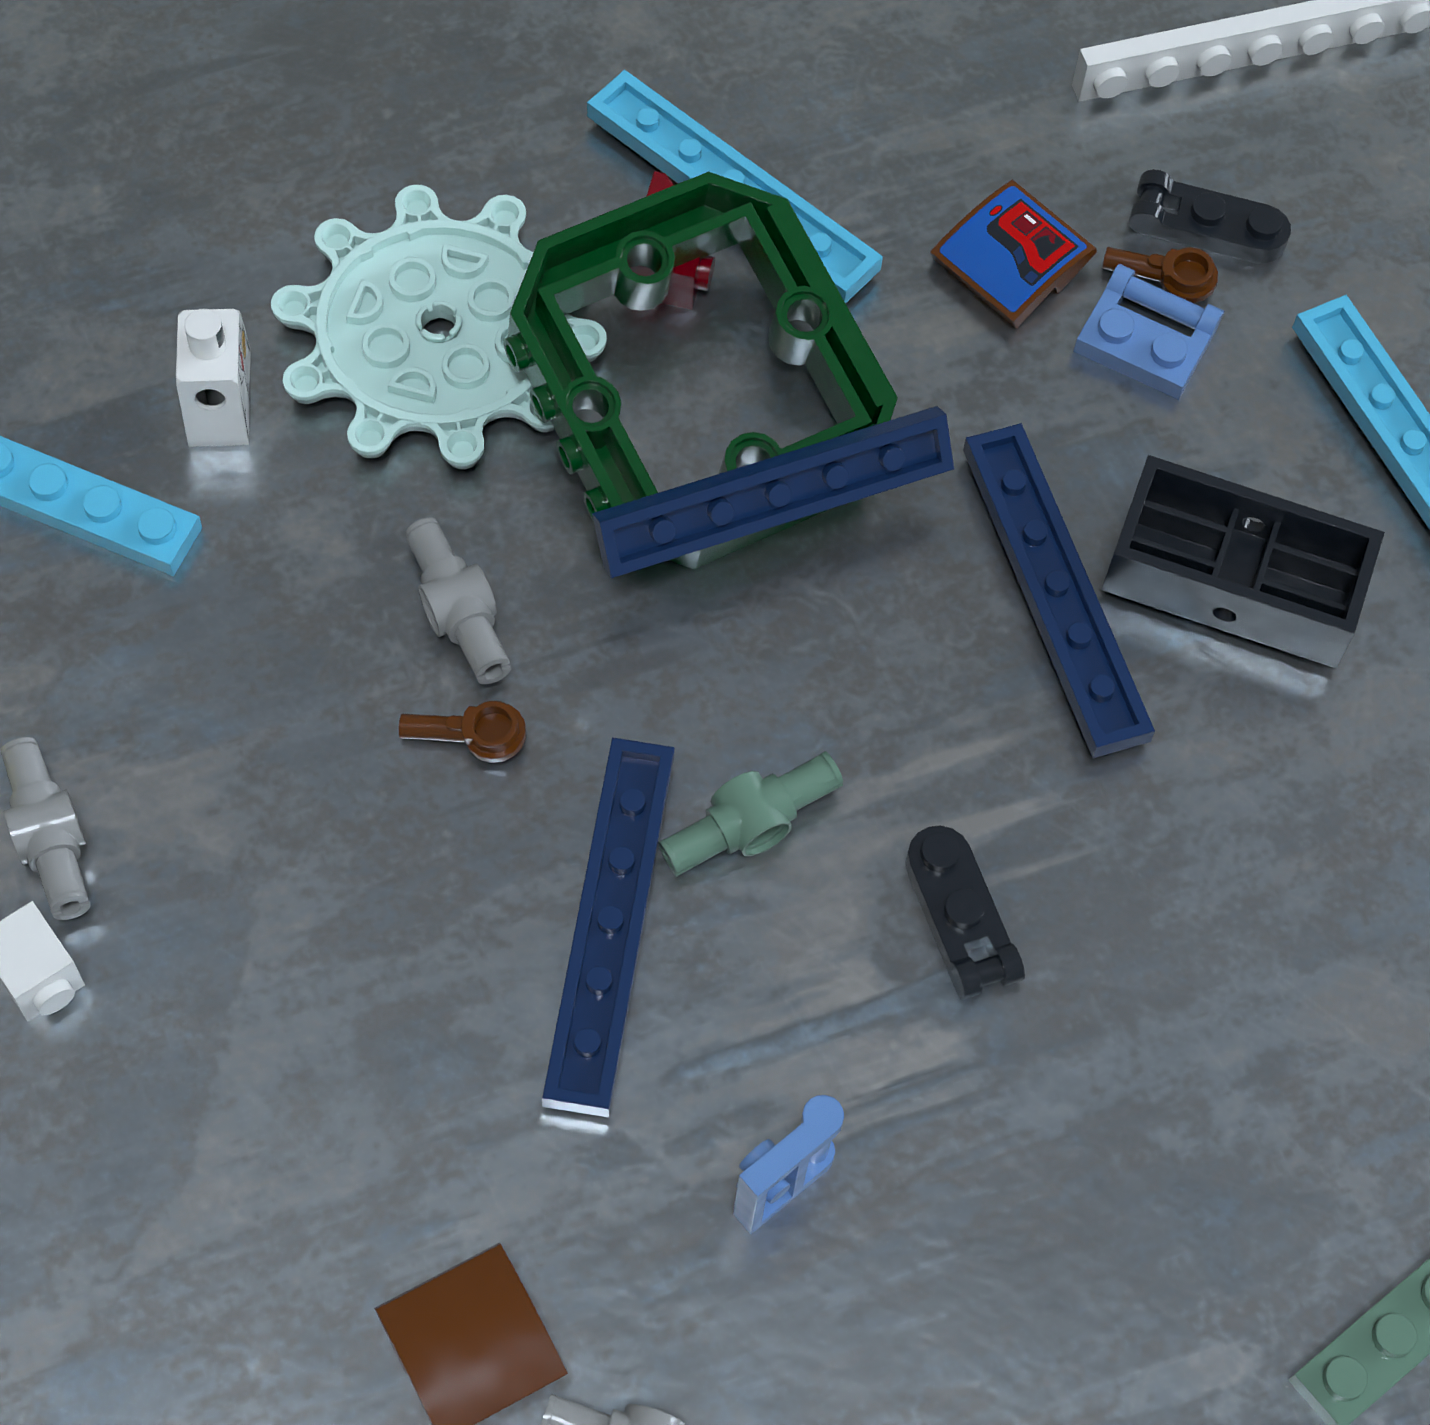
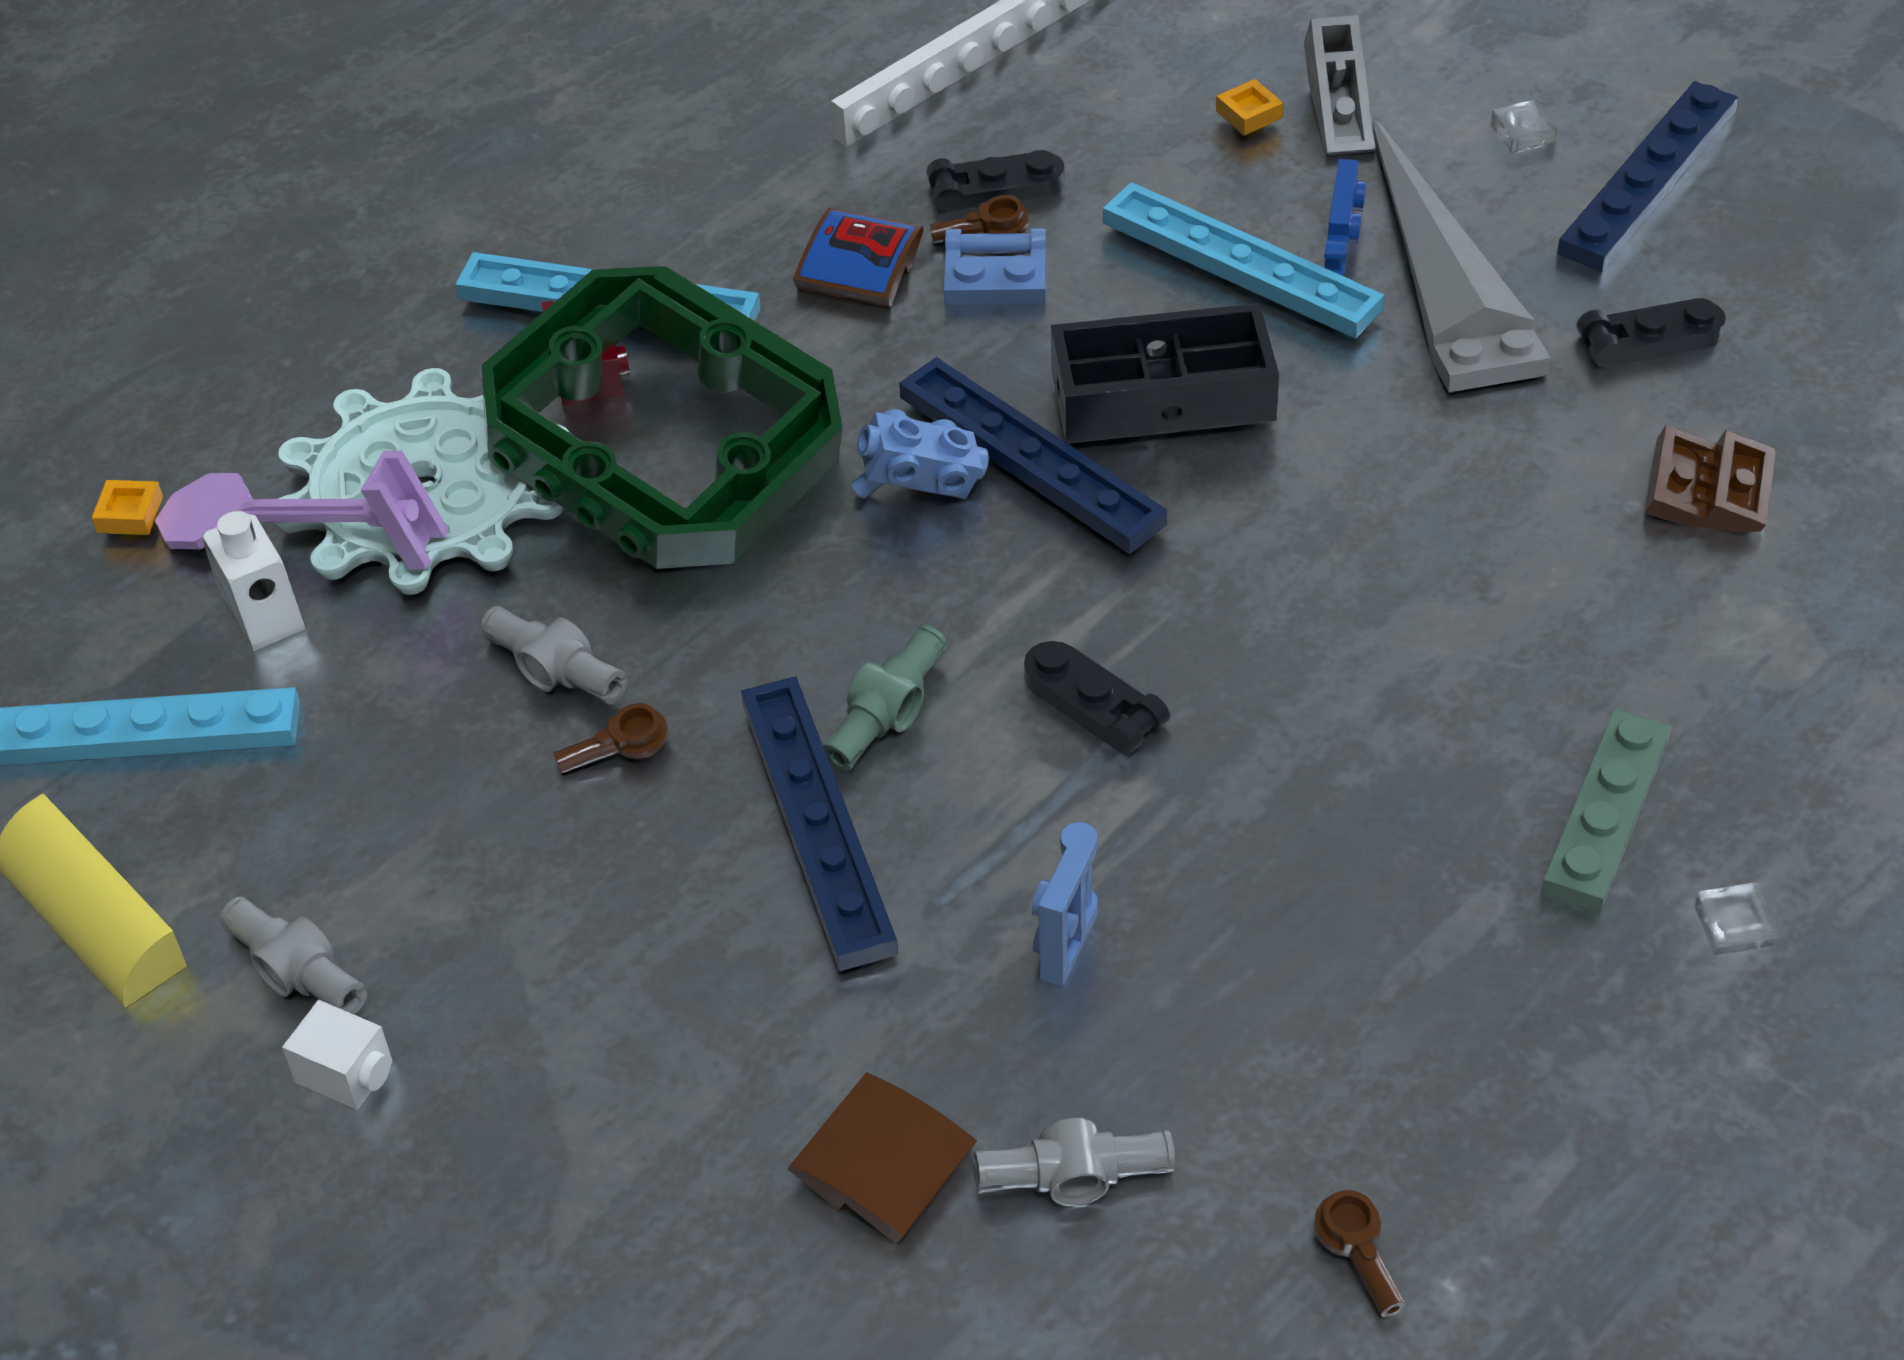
camera: 20 degrees left, 15 degrees down
dark blue plate [592,406,954,578] -> none
none -> light orange plate [92,480,163,535]
none -> lavender piece [155,451,449,569]
none -> medium blue brick [852,409,989,499]

